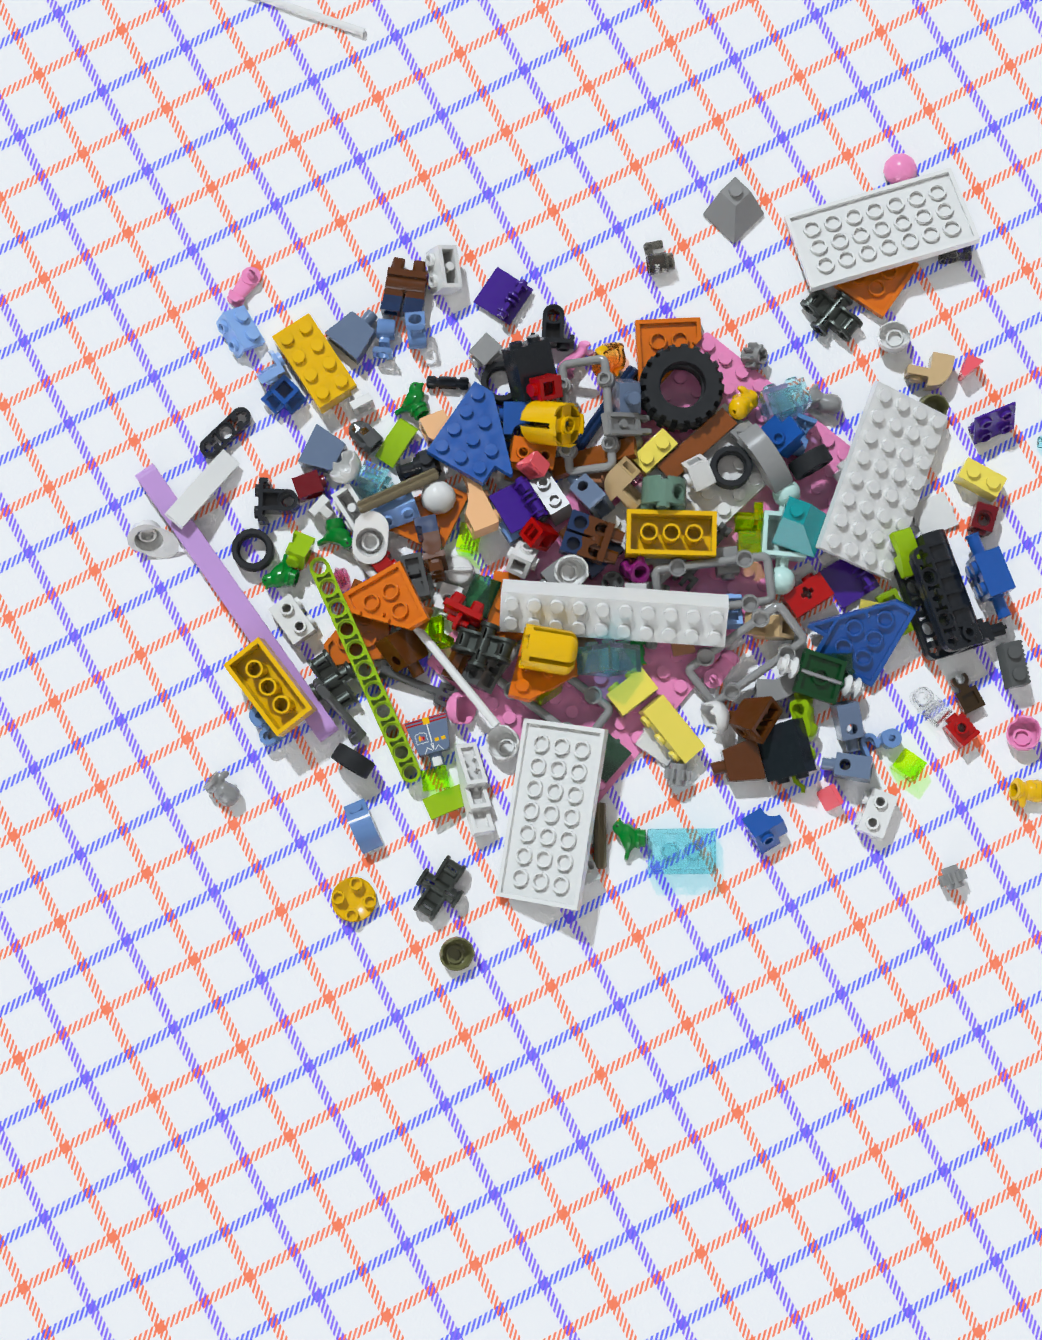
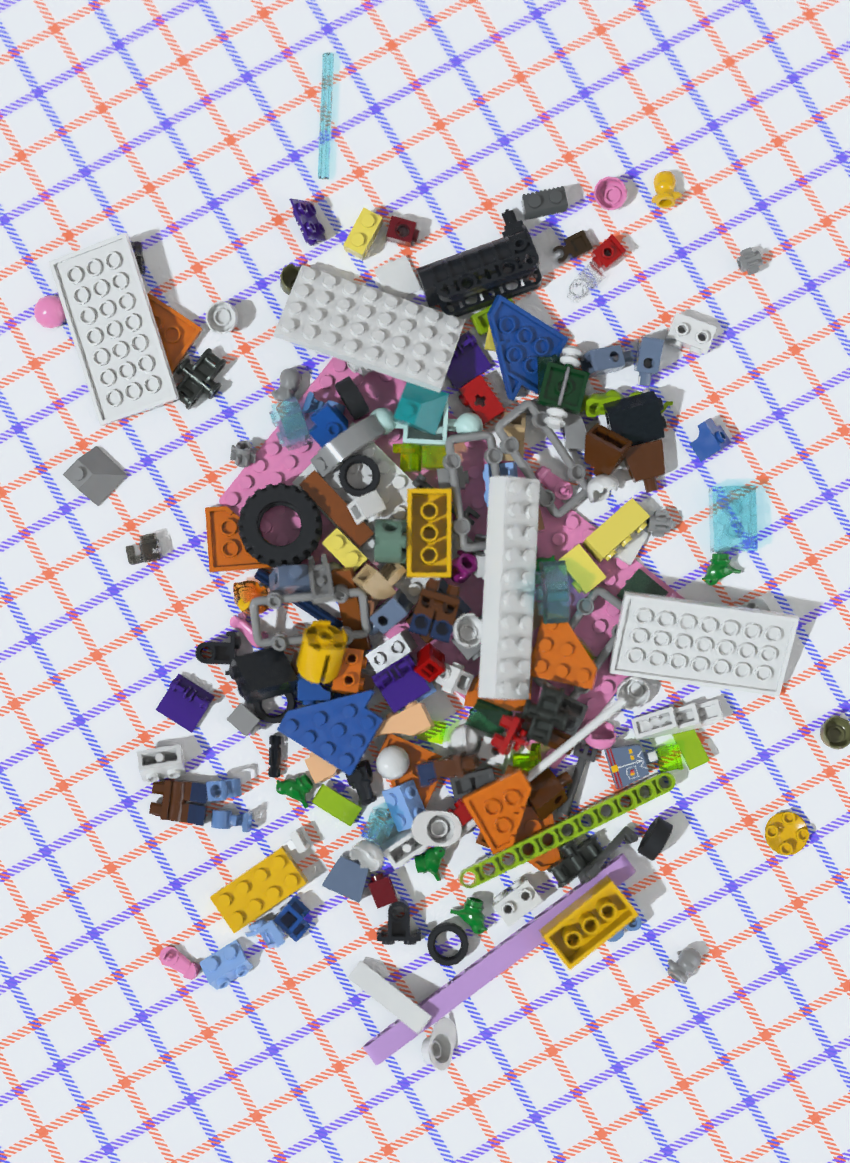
camera: 90 degrees left, 5 degrees up
black beam [199,407,252,459] -> none
lime brick [285,530,315,570] -> none
white tile [307,494,333,520] -> none
sand blue torso [325,309,378,365] -> none
clear pink plate [333,567,350,588] -> none
medium blue brick [343,798,383,854] -> none
dark grey rock [349,421,384,456] -> none
dark tan axle [357,468,439,513] -> none
pearl dark grey axle [413,855,467,922] -> none
coral slope [516,451,550,480] -> none
yellow cylinder [518,623,578,675] -> none
red brick [526,373,563,402] -> none
dark tan axle [594,802,607,869] -> none
dark grey wheel [601,571,624,587] -> none
yellow animal [728,386,758,420] -> none
coral slope [816,784,844,811] -> none
medium blue leg [858,728,902,757] -> none
lime slope [889,527,922,579] -> none
clear neon green panel [889,748,927,783] -> none
tan brick [903,352,955,391] -> none
coral slope [957,355,984,381] -> none
blue brick [965,532,1016,620] -> none

